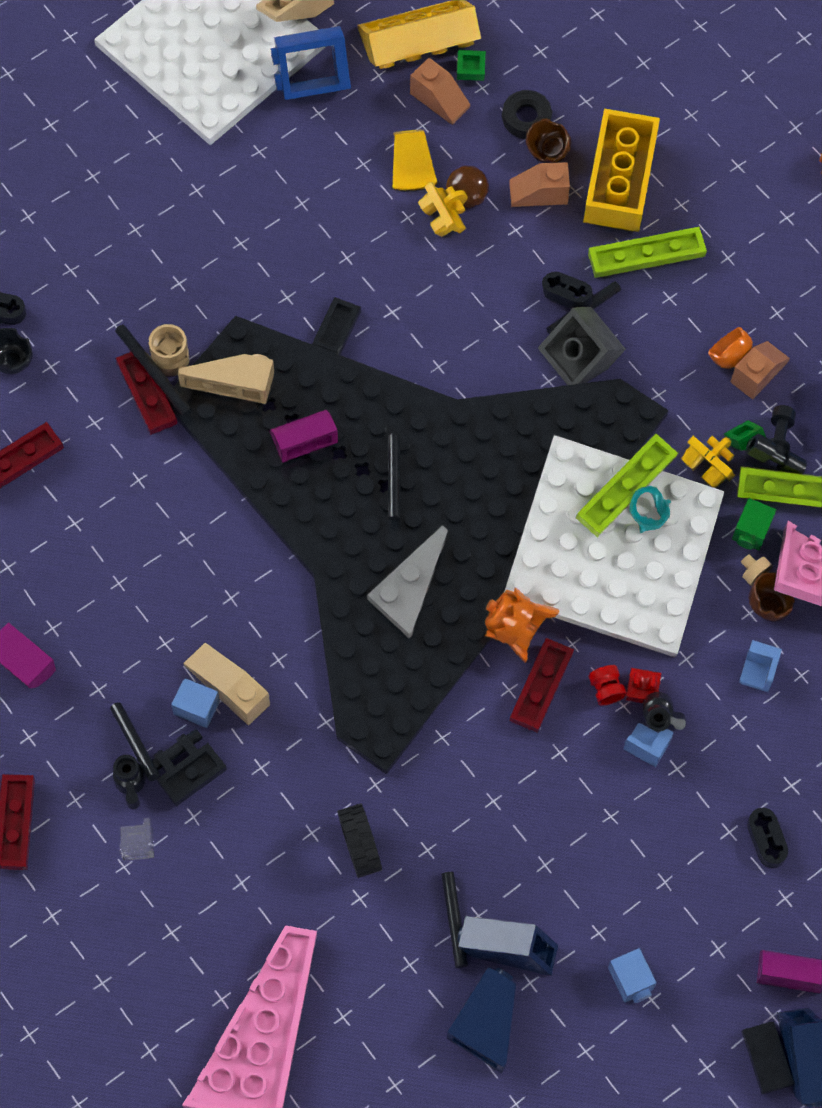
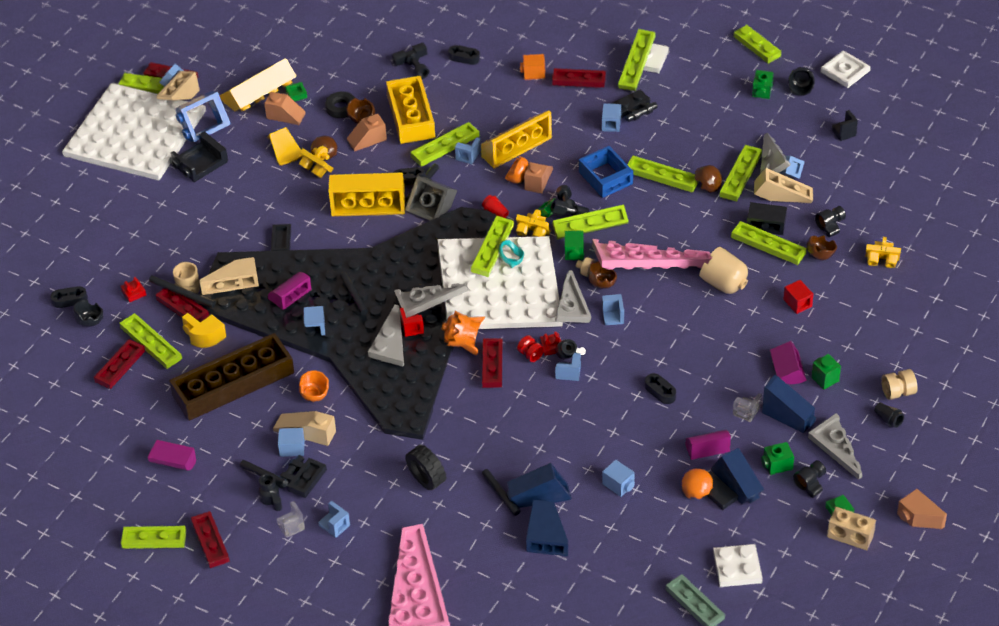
camera: 20 degrees left, 20 degrees down
none -> lime plate [119,313,182,369]
none -> red tile [121,277,146,303]
none -> dark brown brick [169,333,295,421]
none -> black panel [170,131,228,183]
none -> yellow brick [182,313,226,348]
none -> orange hair [299,370,329,402]
none -> medium blue panel [304,306,325,335]
none -> medium blue panel [319,501,350,538]
none -> yellow brick [329,173,405,216]
none -> black bar [392,42,430,79]
none -> light grey wing [394,283,468,318]
none -> red panel [399,308,424,337]
none -> black beam [448,45,480,65]
none -> medium blue panel [455,138,481,164]
none -> yellow slope [481,110,552,168]
none -> red cone [482,195,509,218]
none -> light grey wing [555,270,592,323]
none -> orange hair [682,469,713,499]

